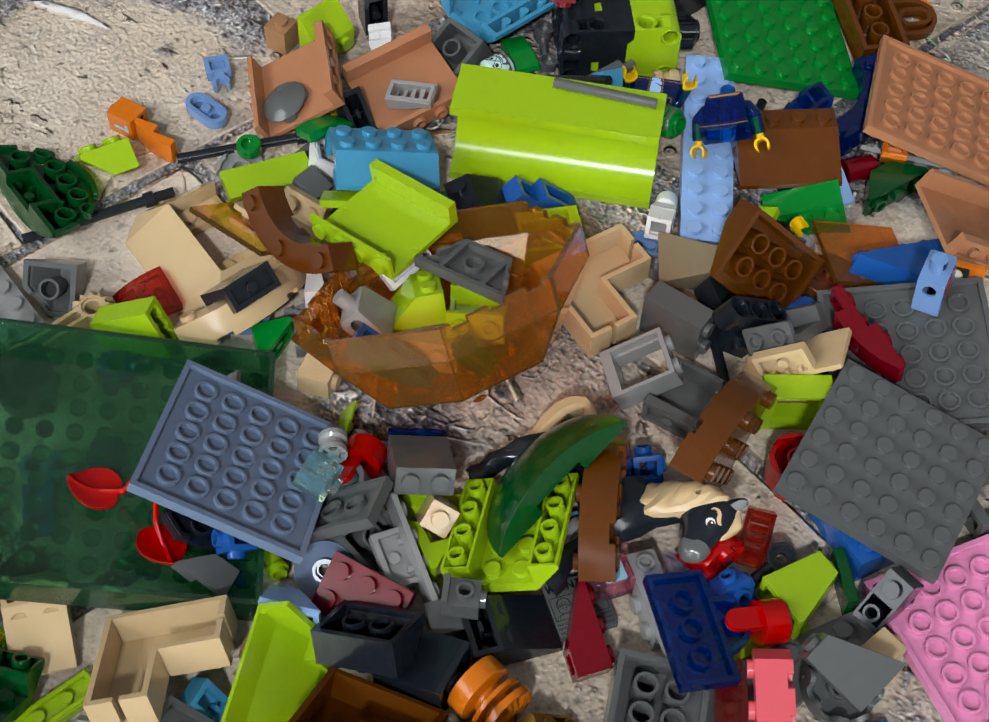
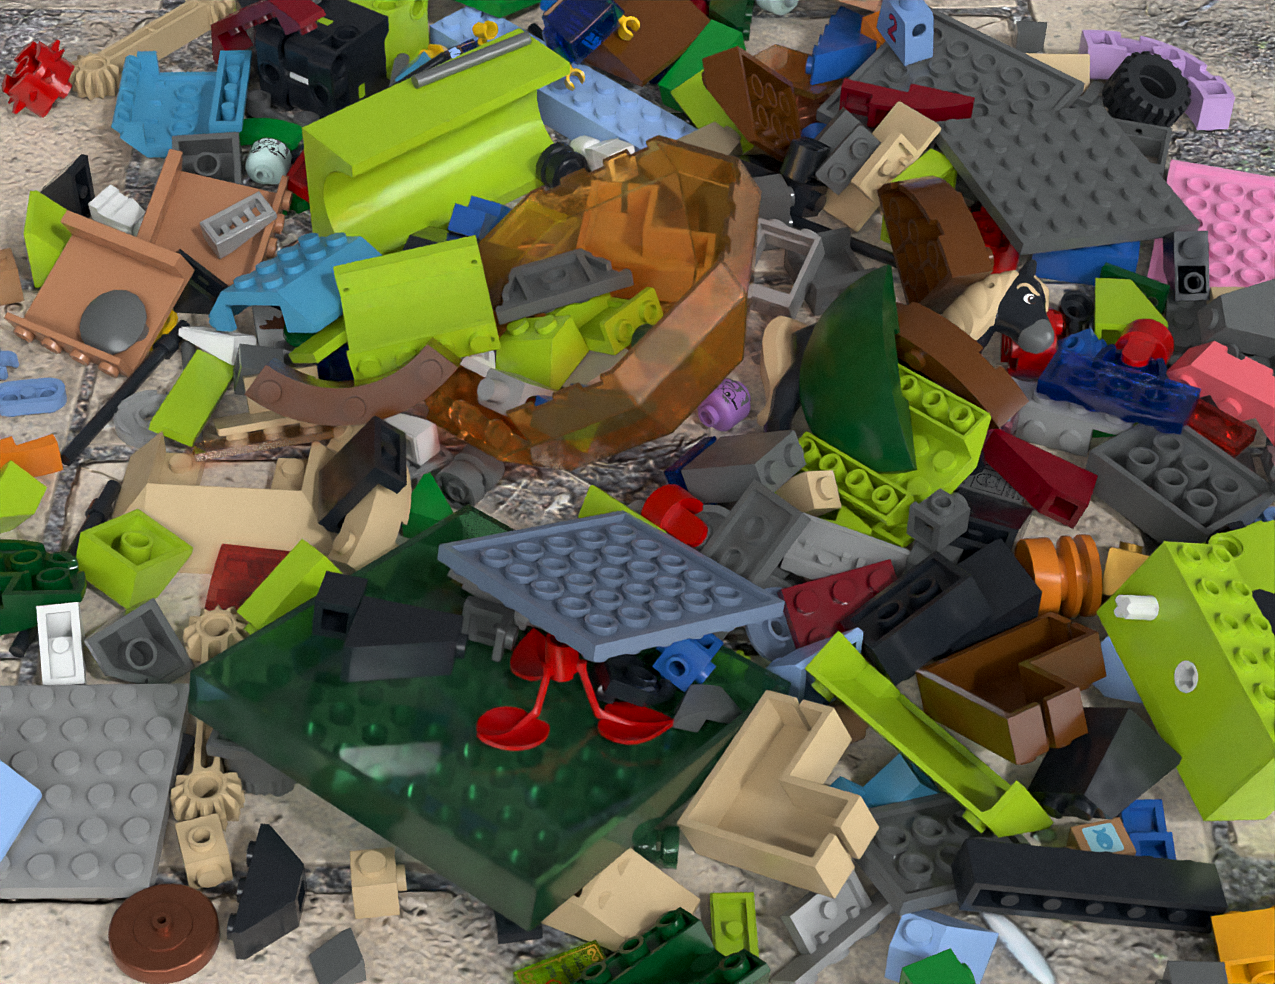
camera: 50 degrees left, 10 degrees down
green tile [236,134,262,159] -> none
clear light blue brick [291,448,344,503] -> none
green slope [295,115,354,143] -> none
tan brick [296,353,342,400] -> none
light grey wheel [318,427,348,464] -> none
none -> white slope [36,602,87,685]
none -> lime slope [76,509,193,609]
none -> black brick [312,571,368,641]
none -> black slope [340,596,469,682]
none -> black wheel [536,142,587,194]
none -> clear green wheel [634,823,680,870]
none -> medium lavender head [697,378,751,432]

